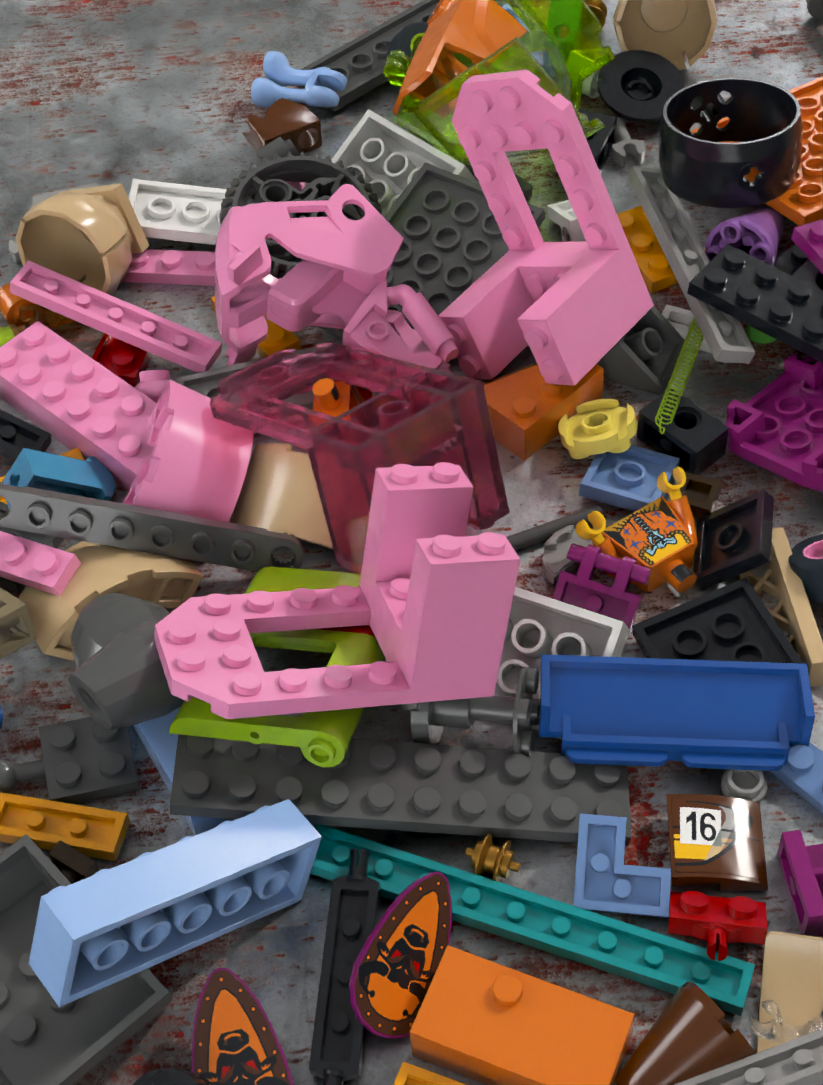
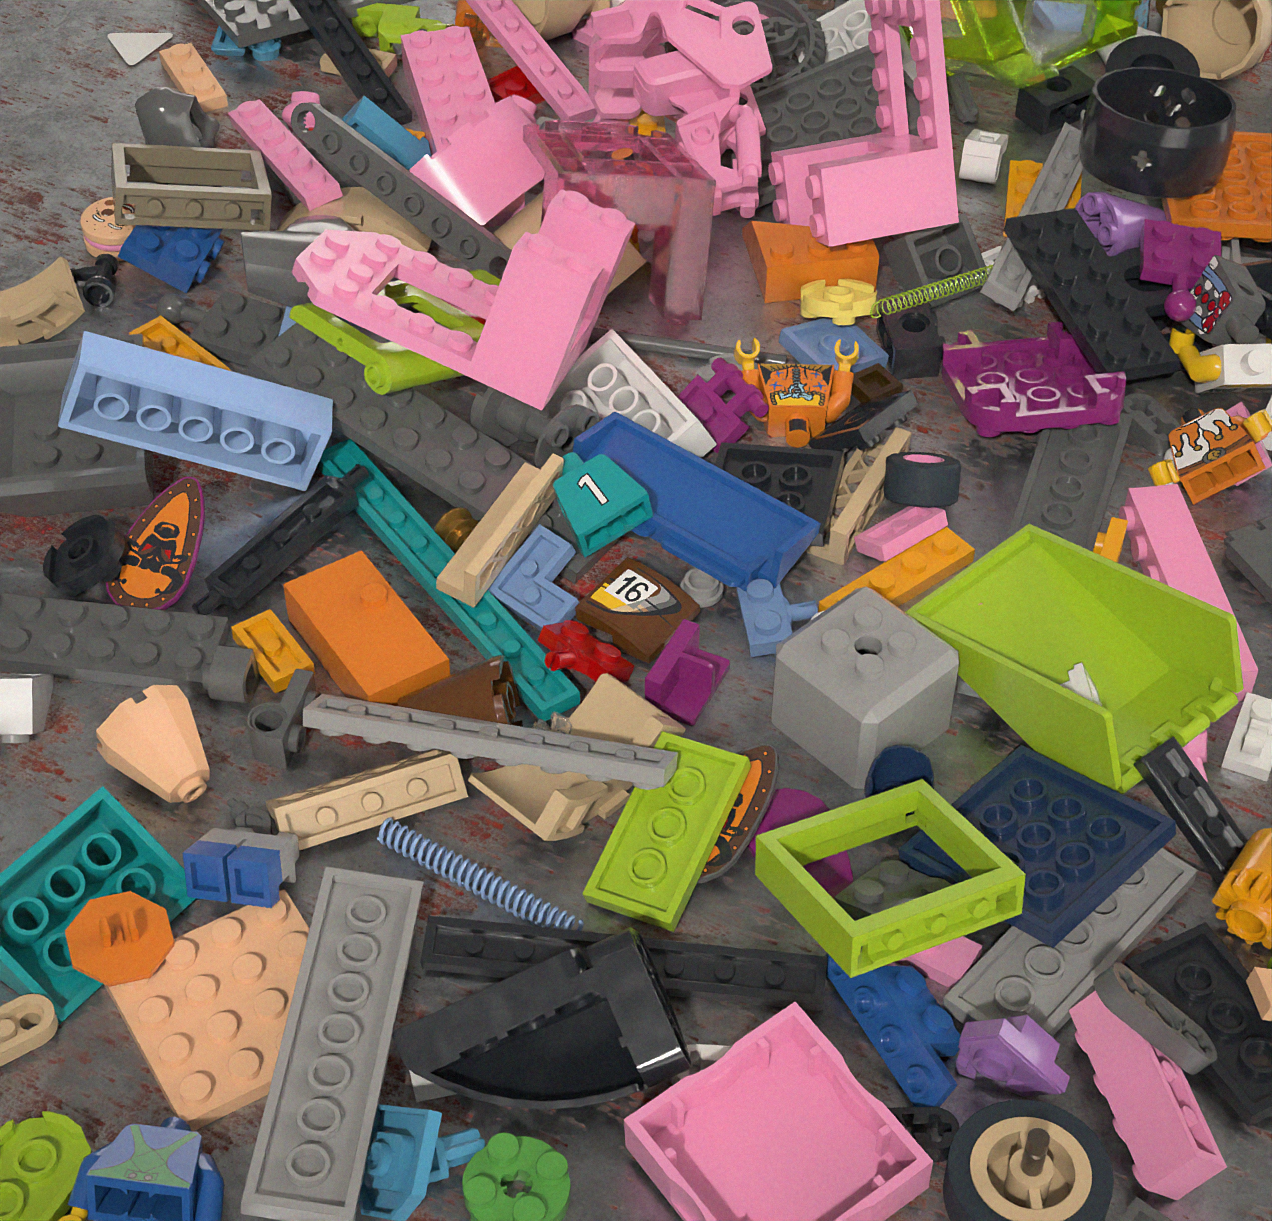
camera: 30 degrees right, 5 degrees down
shield [349,872,452,1039] -> none
none -> tan fence [436,453,564,608]
none -> teal torso [552,452,653,558]

